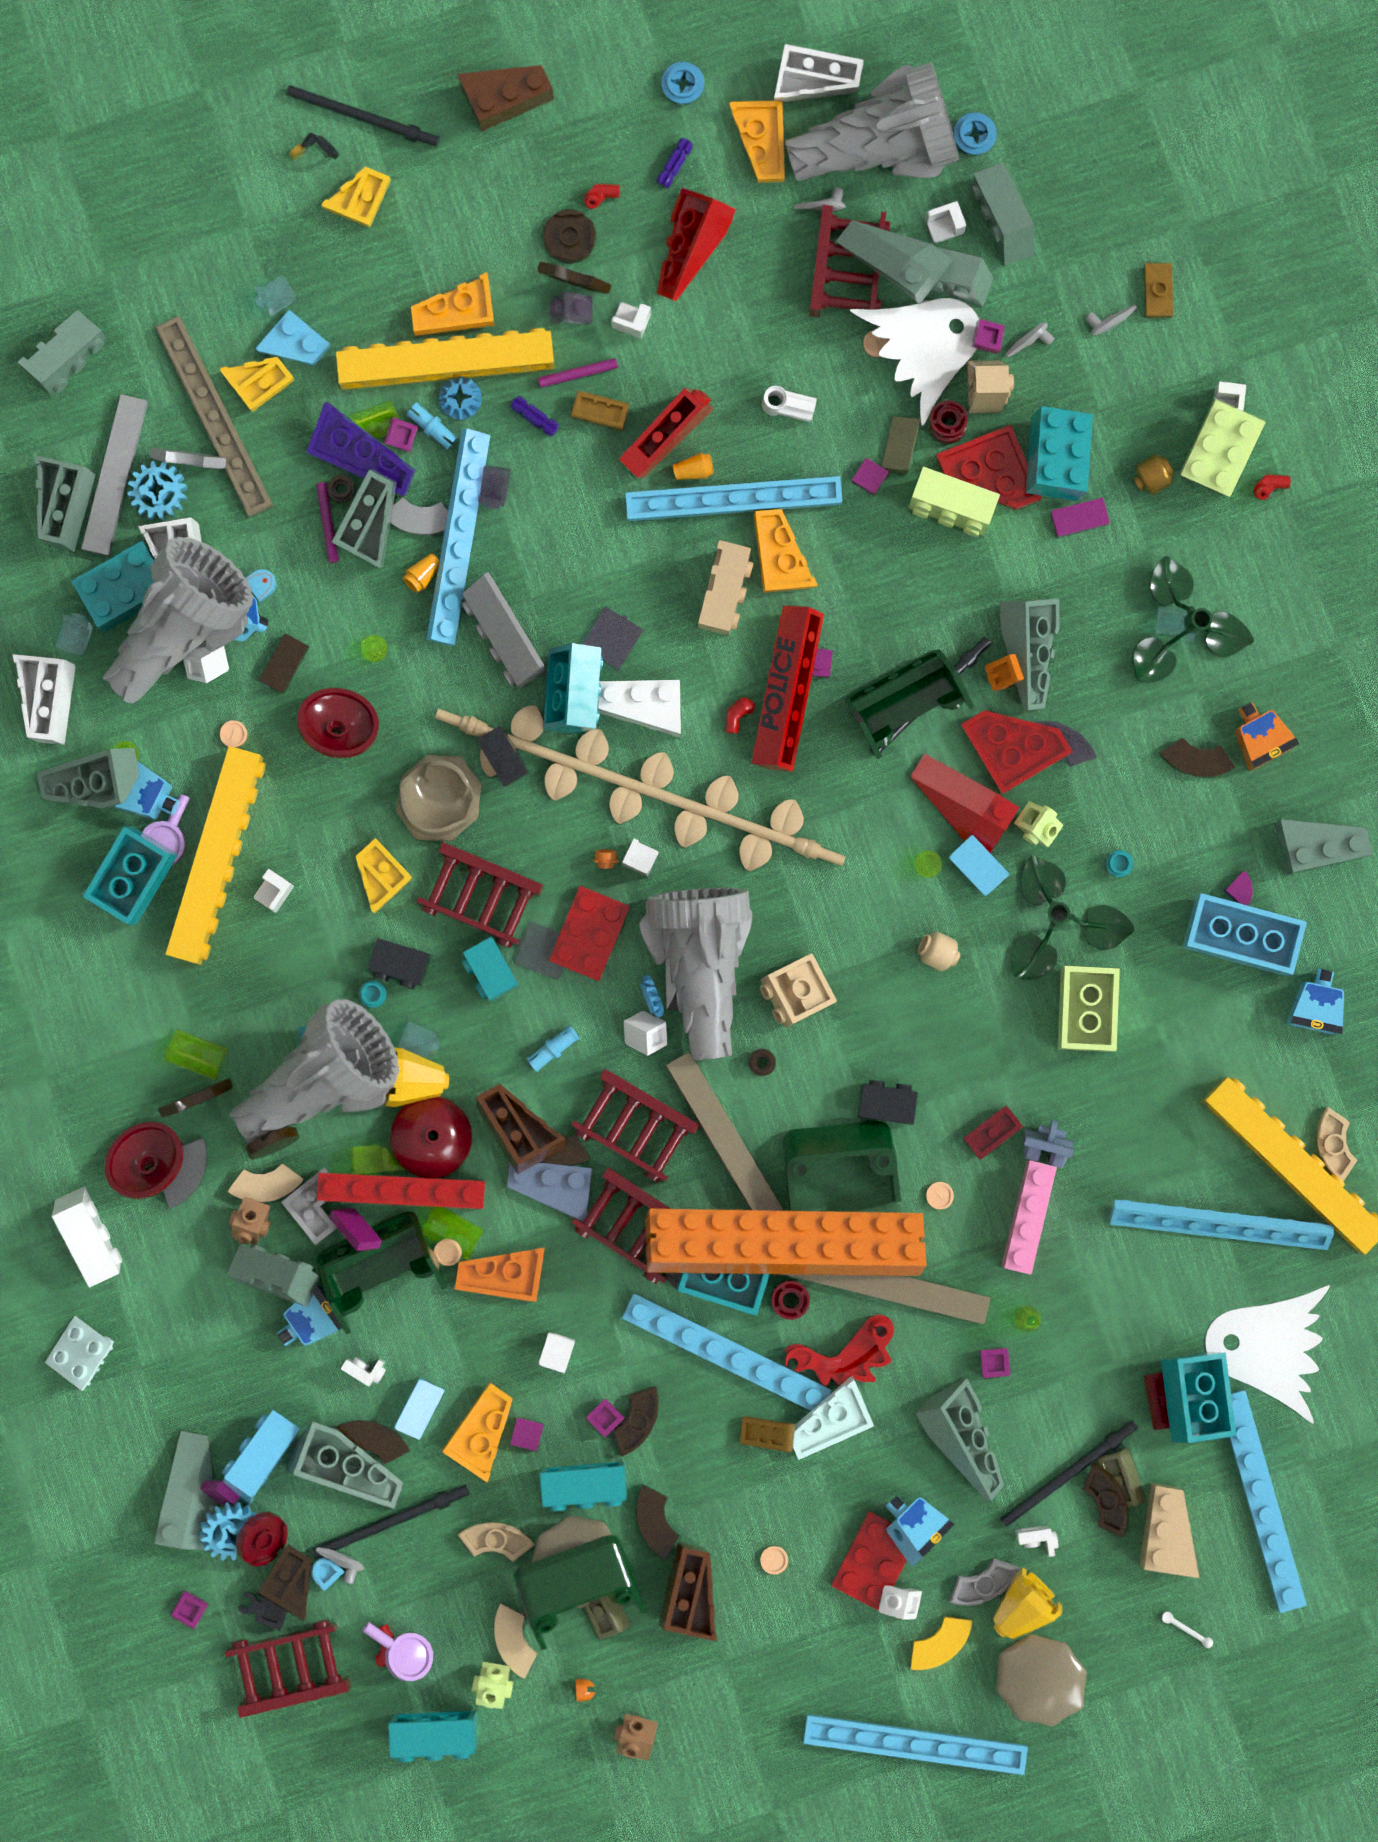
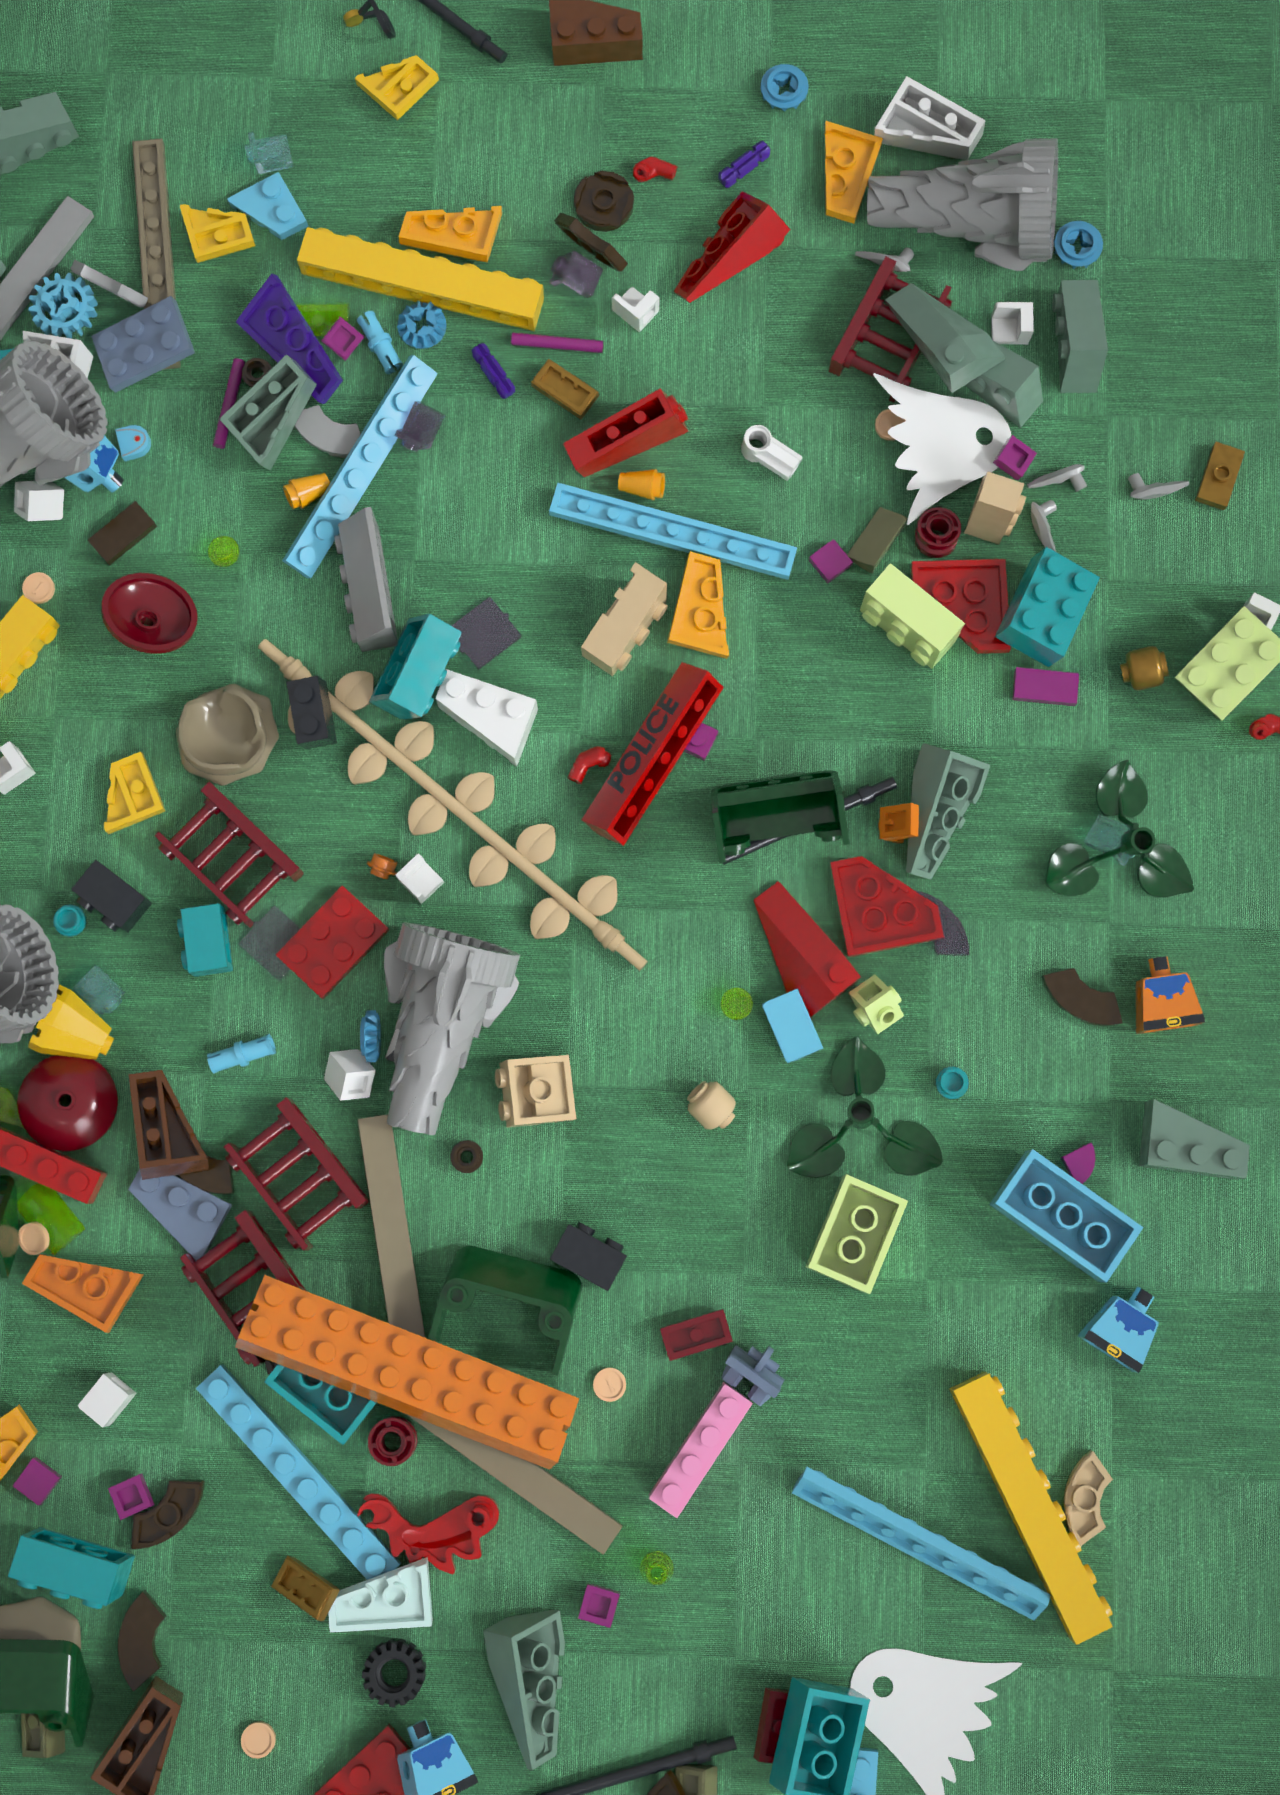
camera: 25 degrees right, 5 degrees down
none -> sand blue plate [91,296,195,393]
none -> black tyre [362,1639,426,1707]
none -> light grey bar [1031,500,1057,552]

